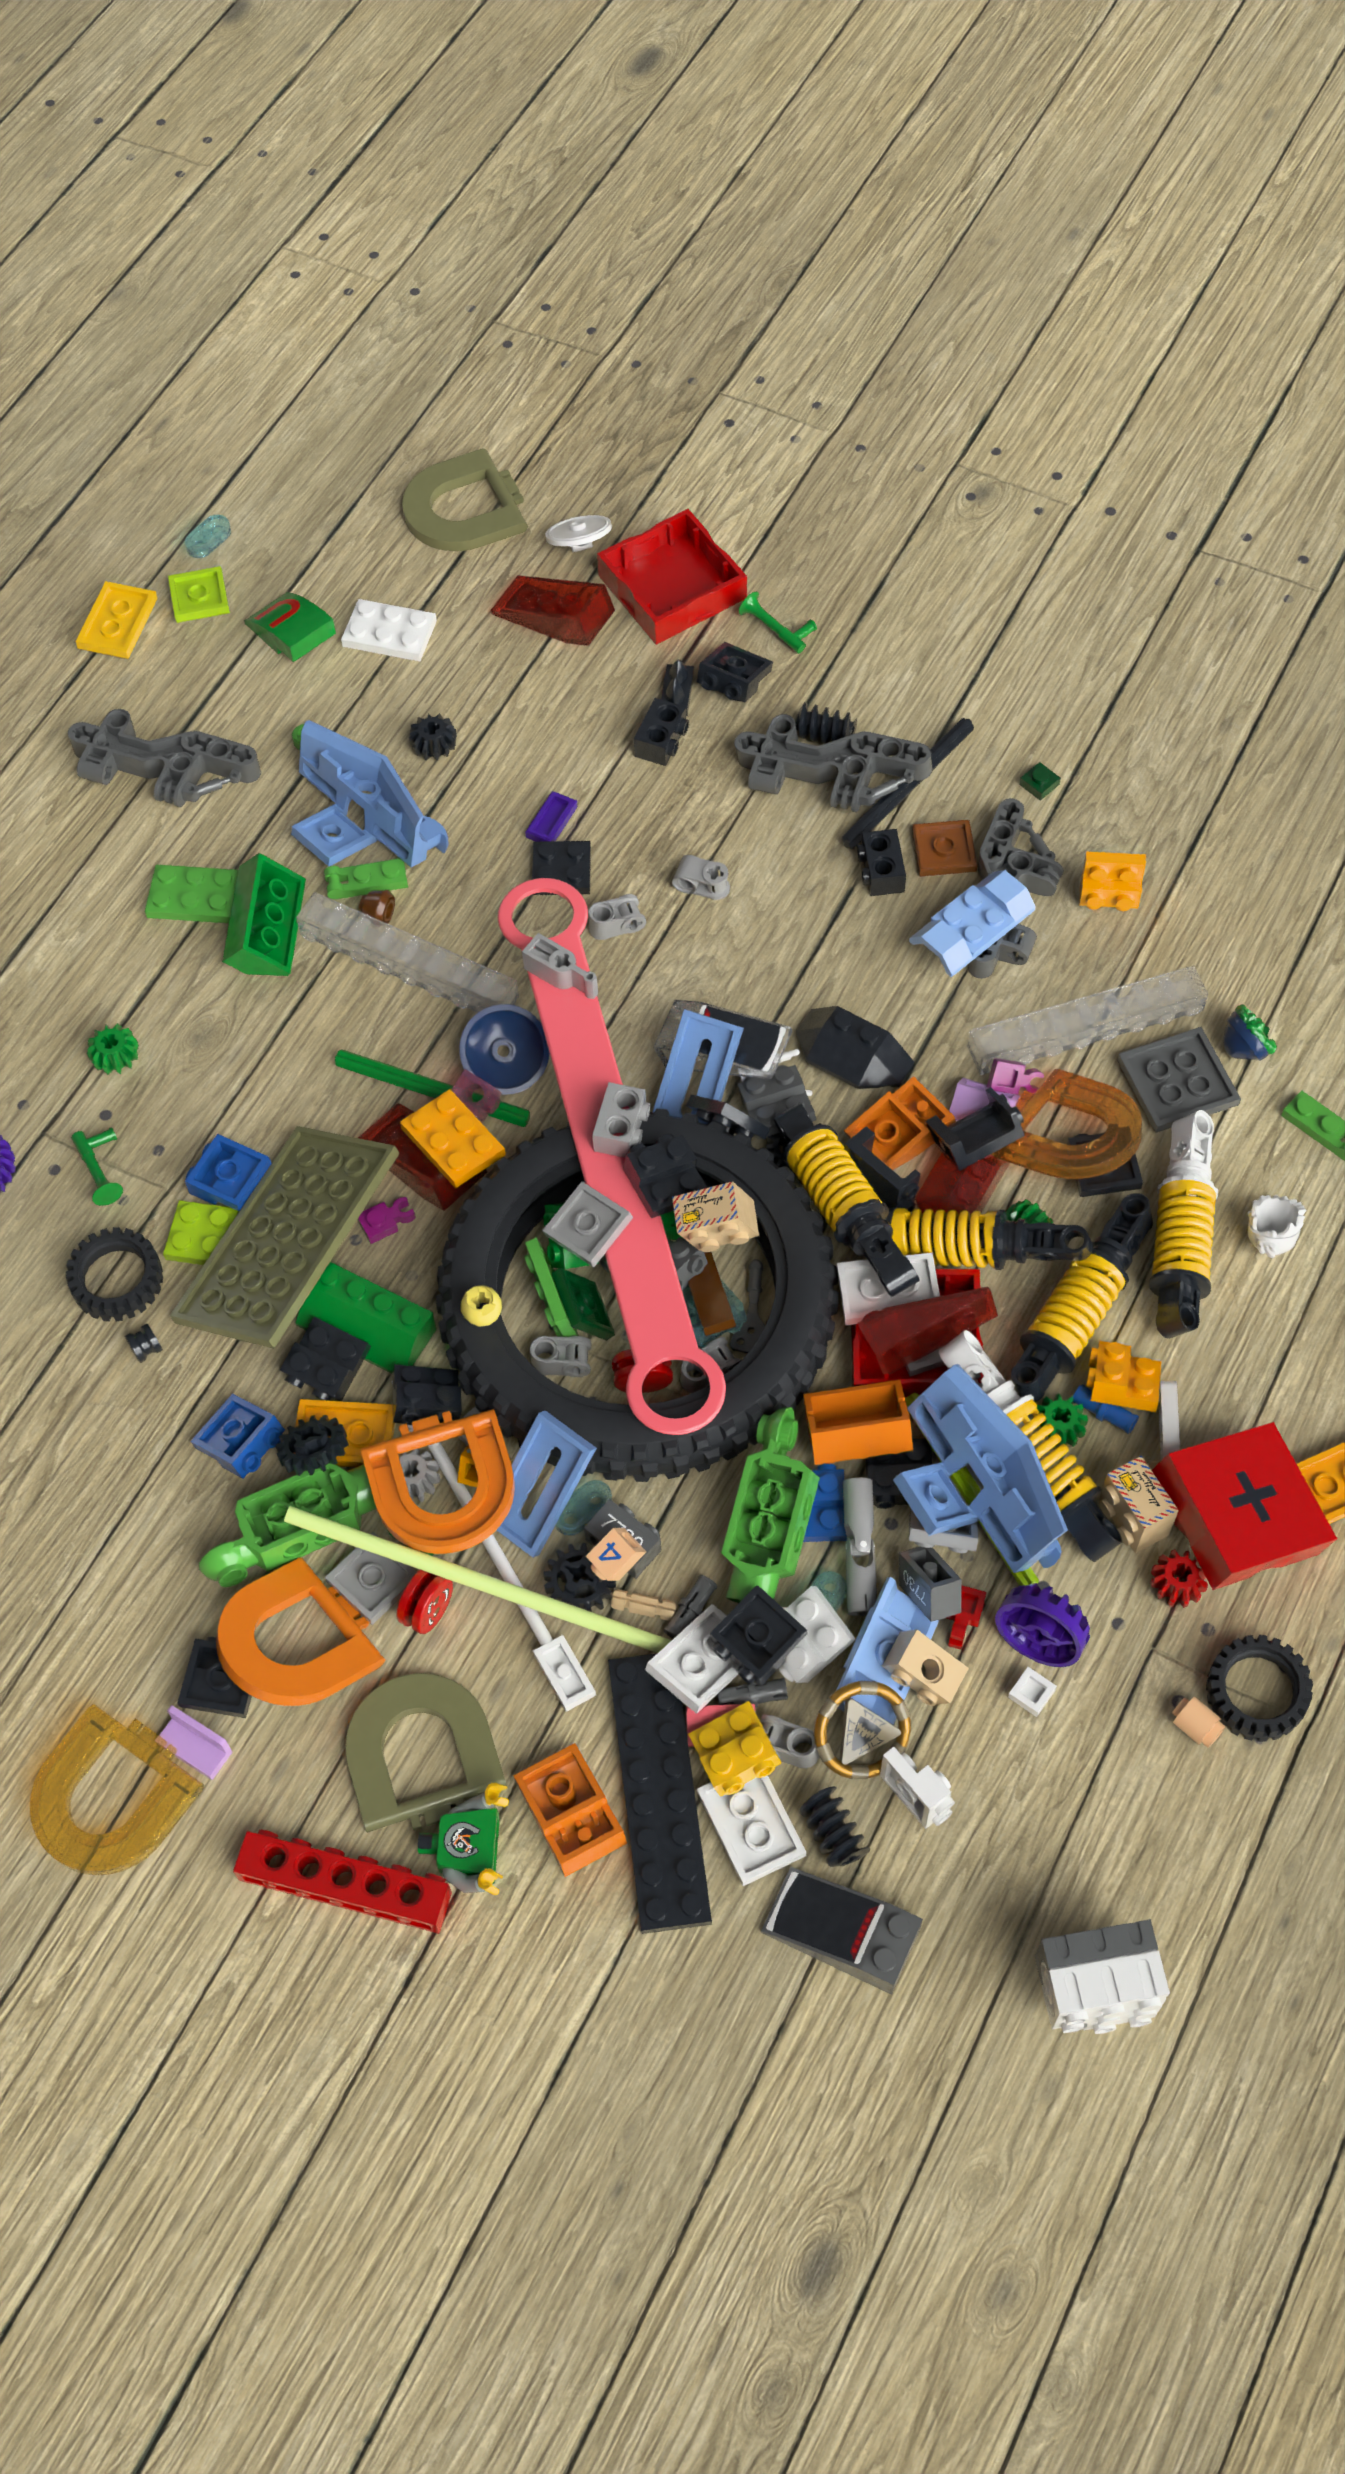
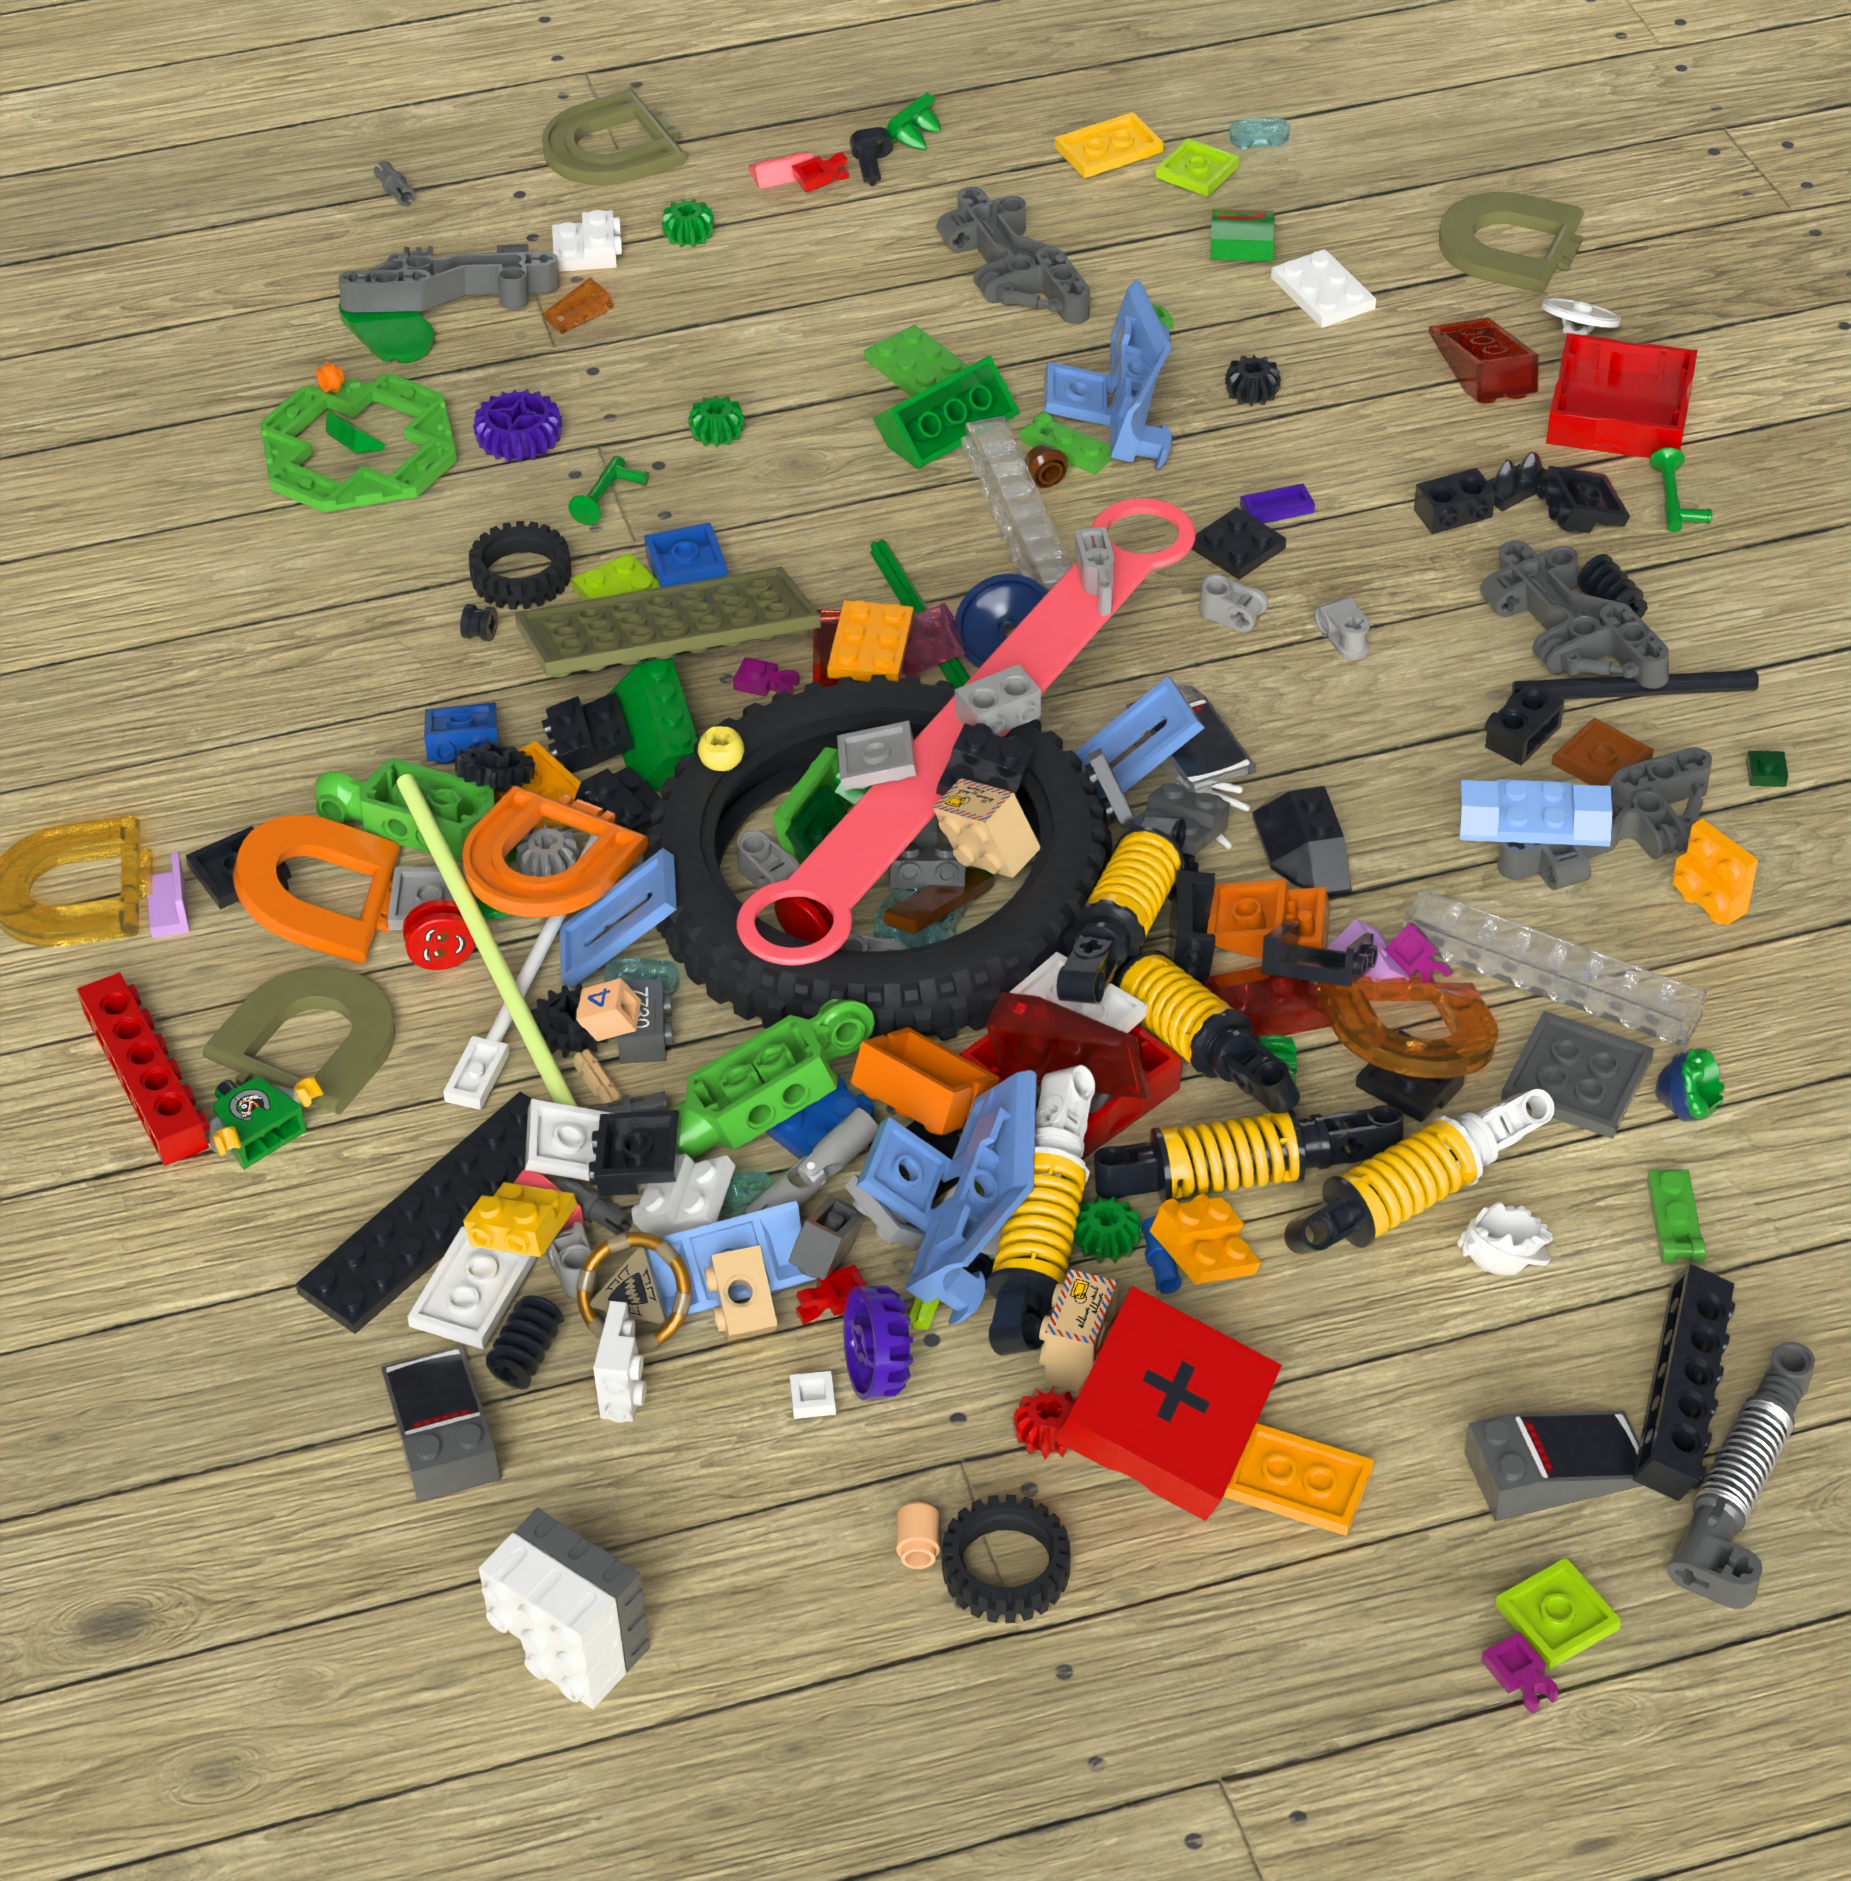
camera: 45 degrees right, 15 degrees down
orange slope [513,1743,627,1877] -> none
white beam [1158,1381,1180,1460] -> none

